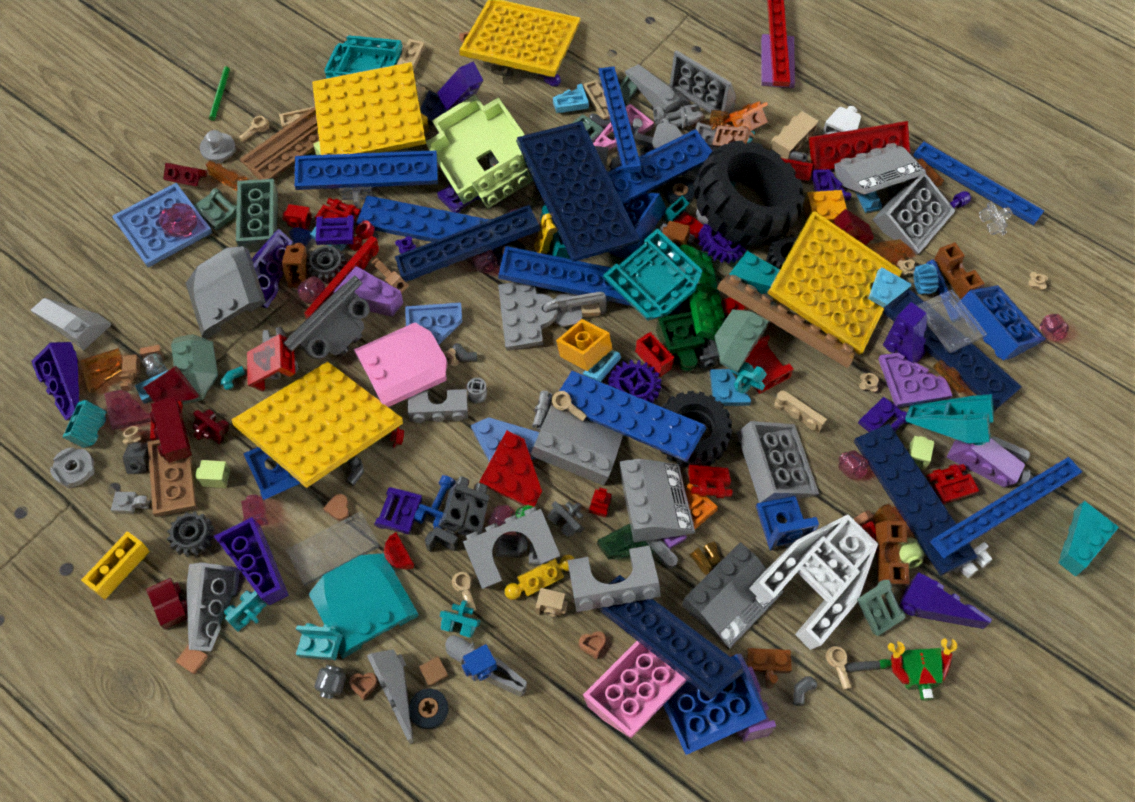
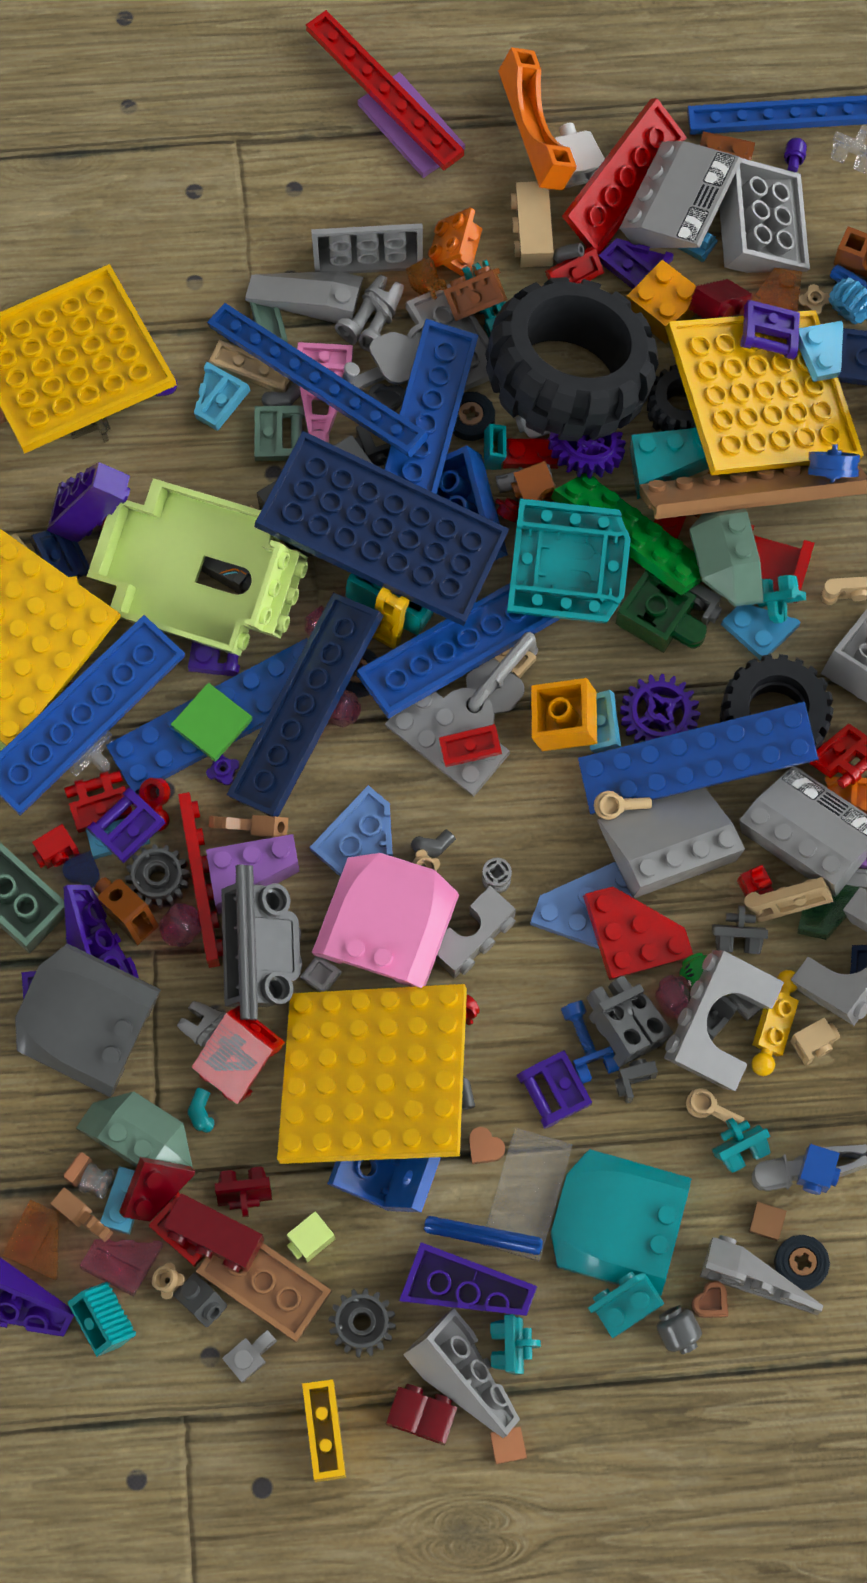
camera: 40 degrees left, 10 degrees up
light grey plate [50,447,95,488] -> none
clear pink brick [241,494,269,526] -> none
red plate [383,532,414,570] -> none
light grey pin [532,391,552,430] -> none
red brick [635,332,674,378] -> none
none -> bright green tile [171,682,253,762]
none -> light grey tile [300,956,342,992]
none -> blue axle [424,1216,543,1255]
none -> red plate [439,724,502,767]
none -> orange arch [498,47,577,190]
none -> dark purple plate [741,300,800,360]
none -> tan plate [744,877,833,922]
none -> blue wheel [808,444,860,483]

